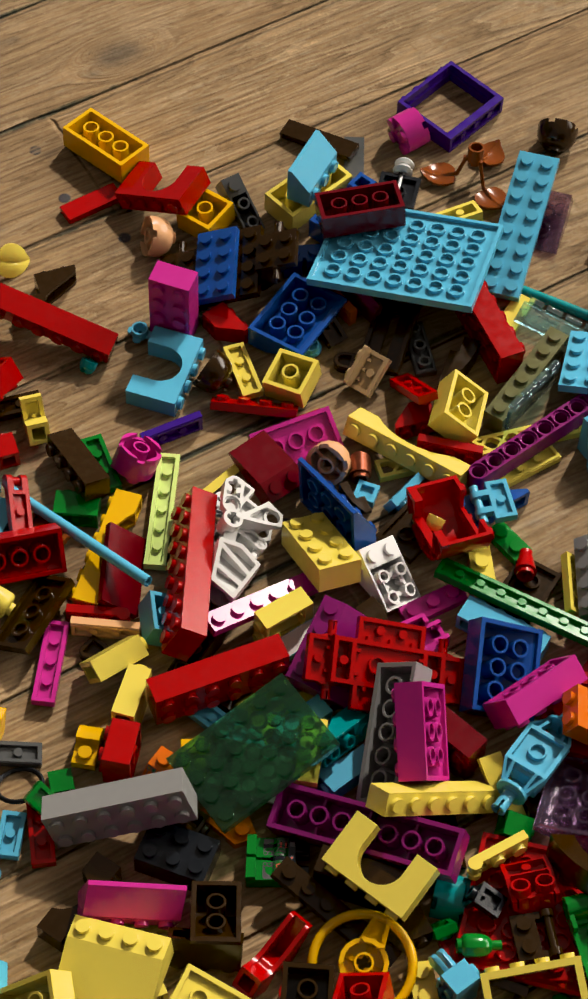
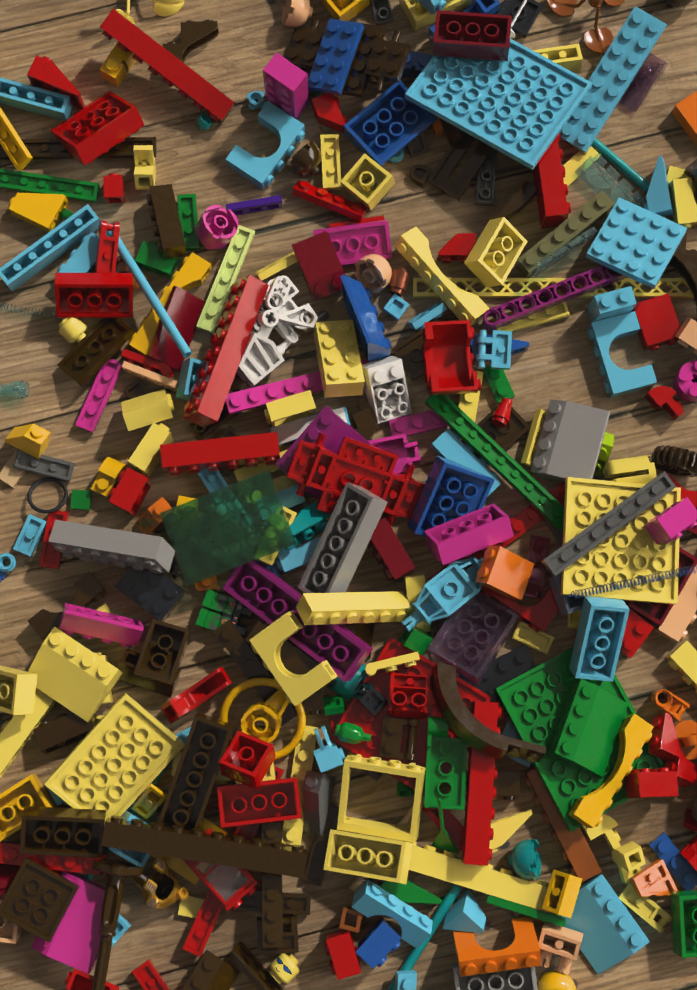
camera: 15 degrees right, 25 degrees up
green plate [23,781,55,815] -> none
dark brown slope [338,481,372,514] -> none
tan bracket [343,345,392,398] -> none
red plate [389,373,438,405] -> none
dark pink slope [391,681,450,782] -> none
red plate [417,433,484,465] -> none
hinge [426,513,446,531] -> none

